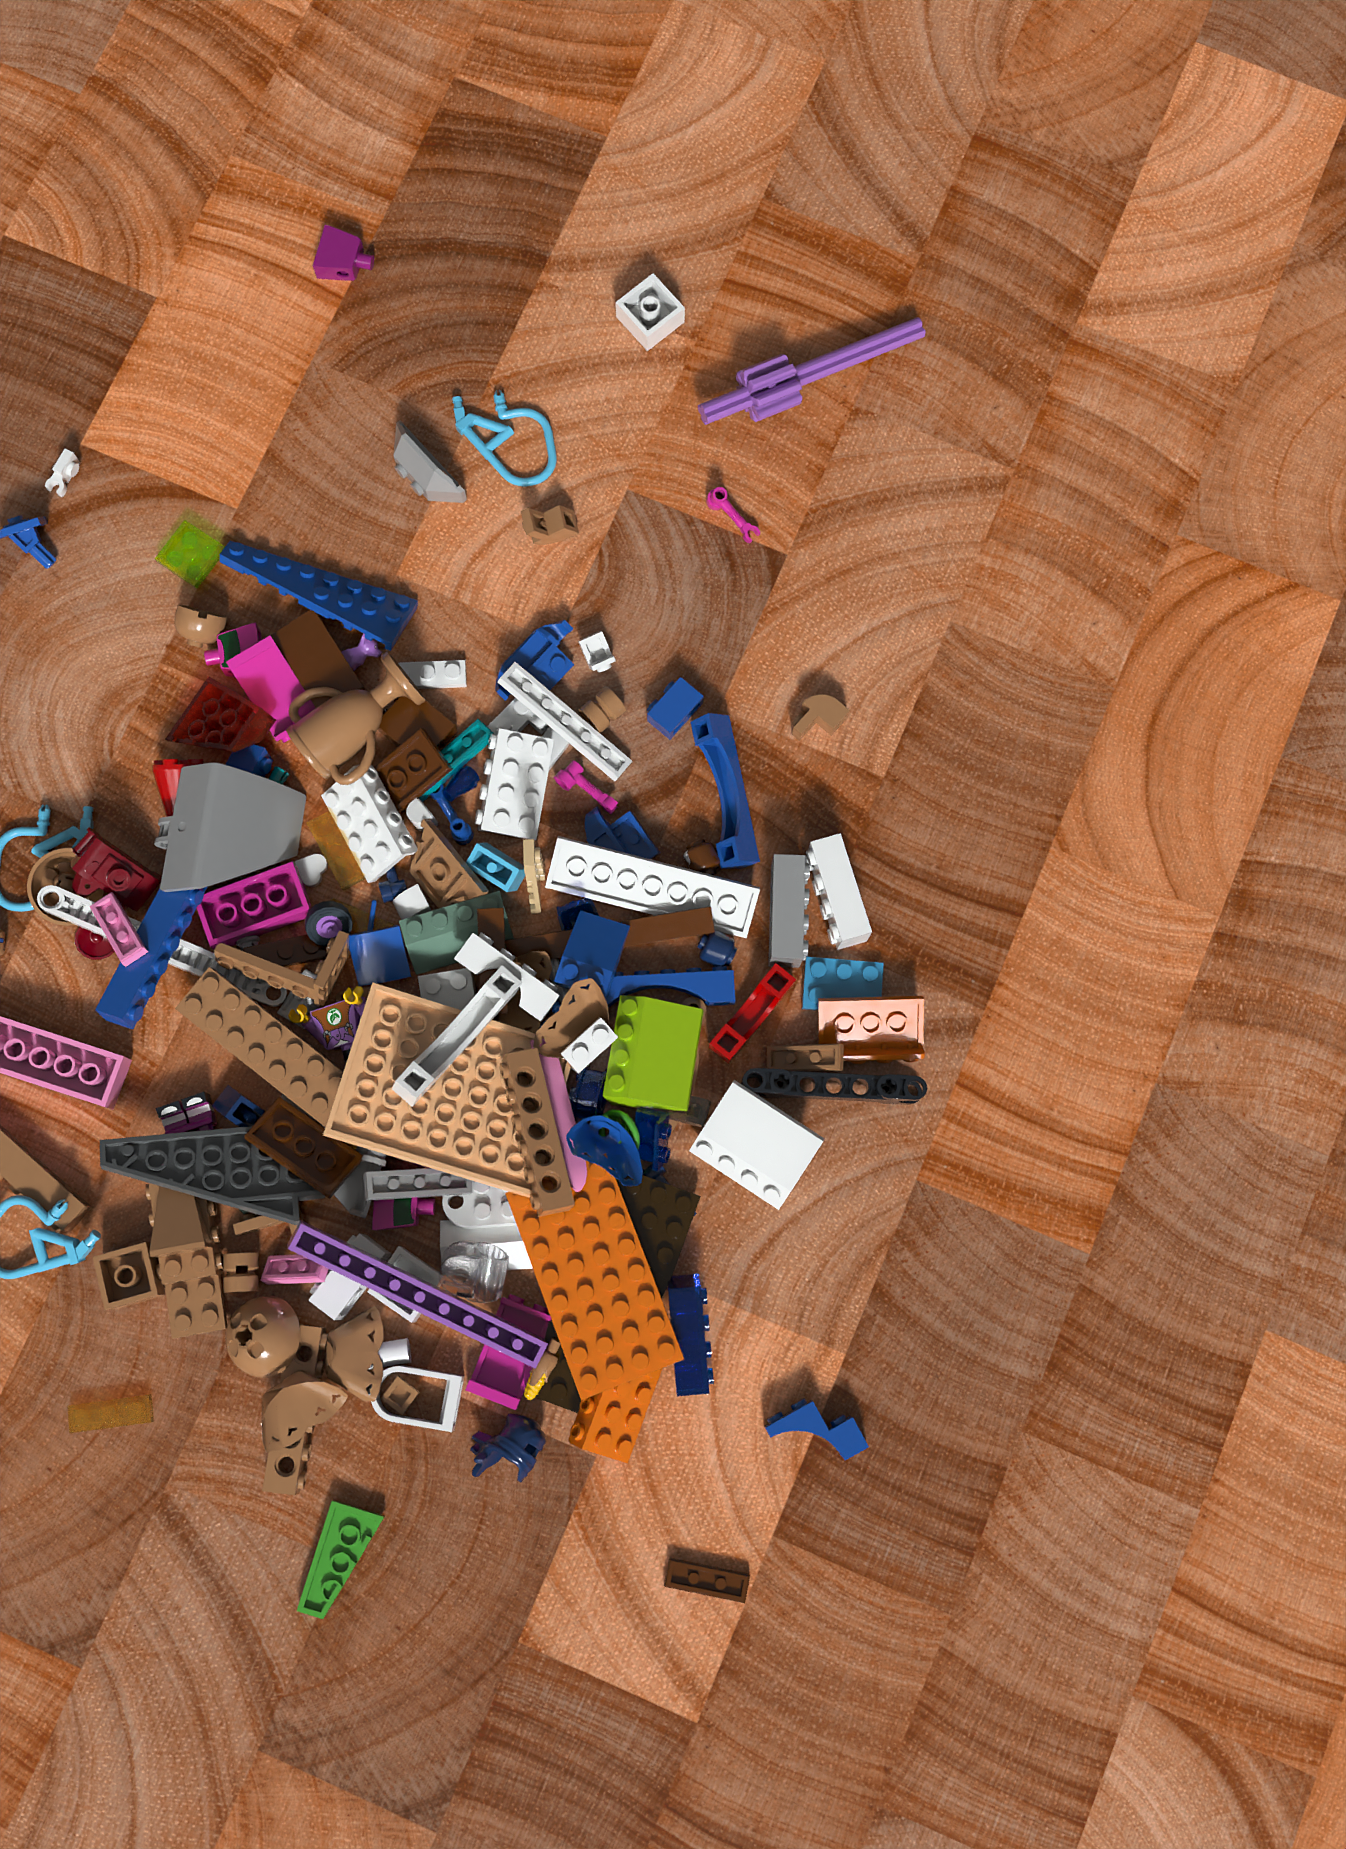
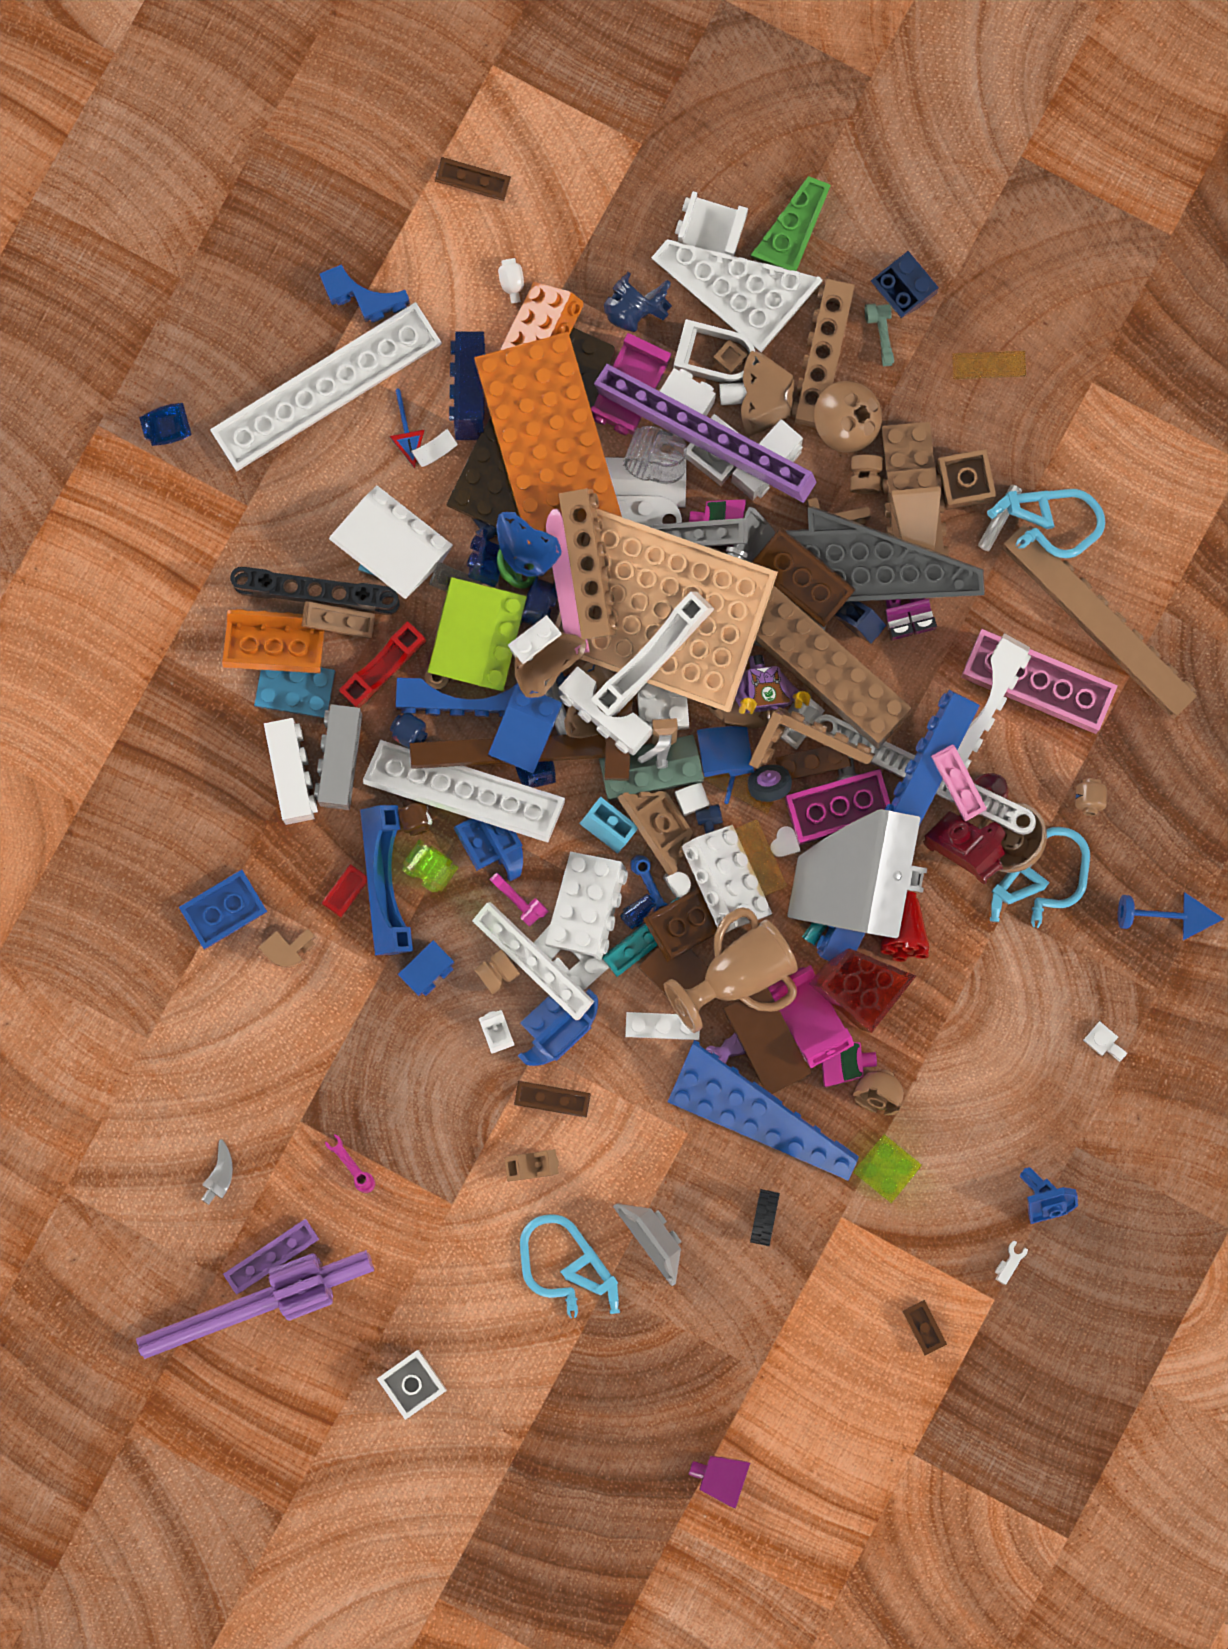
camera: 175 degrees left, 5 degrees up
bright pink tile [260,1254,329,1284] -> none
medium nougat piece [261,1371,348,1452] -> none
tan wing [523,839,545,914] -> none
medium nougat piece [524,1338,561,1400] -> none
none -> clear blue piece [139,403,192,446]
none -> blue plate [179,870,268,950]
none -> light grey bar [201,1139,233,1205]
none -> white plate [210,302,442,472]
none -> medium lavender plate [223,1219,320,1295]
none -> red tile [321,864,368,918]
none -> piece [389,388,425,469]
none -> clear neon green brick [402,839,459,892]
none -> white sticker [412,429,458,467]
none -> white plant [498,258,524,304]
none -> reddish brown tile [514,1081,591,1118]
none -> piece [638,718,678,769]
none -> white wing [651,239,823,352]
none -> white brick [660,368,716,416]
none -> white panel [675,191,748,256]
none -> black tyre [750,1189,780,1246]
none -> sand green brick [864,303,894,367]
none -> dark blue slope [870,251,939,318]
none -> reddish brown plate [902,1300,947,1356]
none -> white arch [957,633,1031,769]
none -> white axle [978,485,1022,551]

